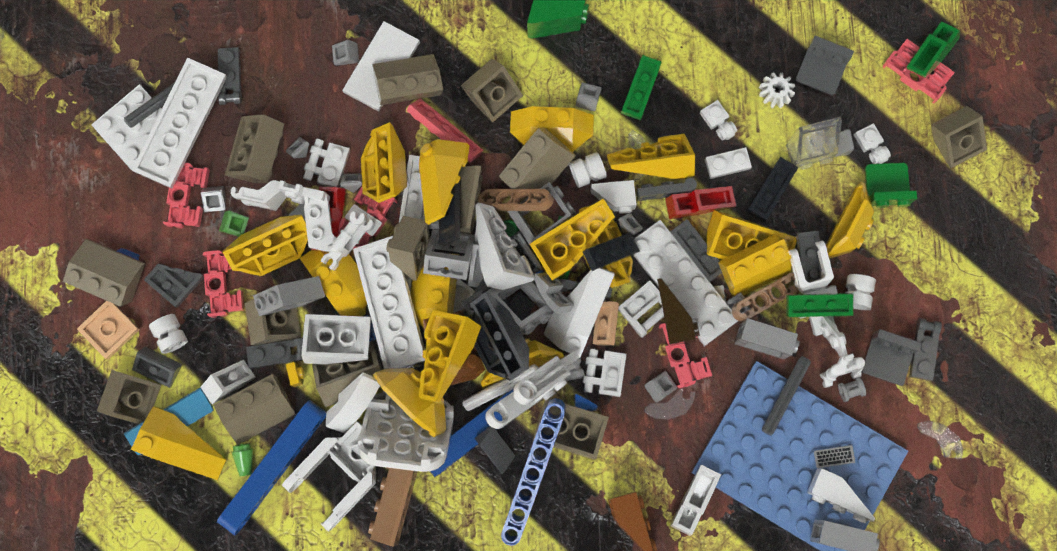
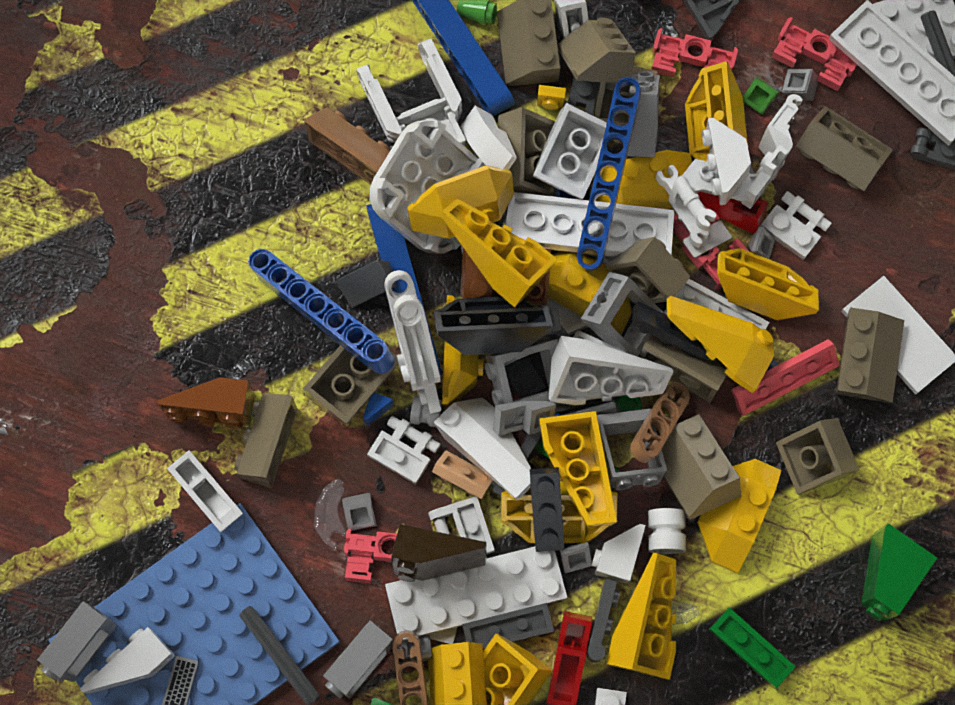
camera: 110 degrees right, 5 degrees down
light grey slope [286,137,309,158] -> none
light grey slope [332,40,359,66] -> none
white axle [462,364,538,411] -> none
light grey slope [576,82,602,111] -> none
none -> dark tan slope [234,394,298,488]
none -> dark tan slope [557,18,636,83]
none -> blue beam [577,77,641,271]
none -> white slope [702,118,751,205]

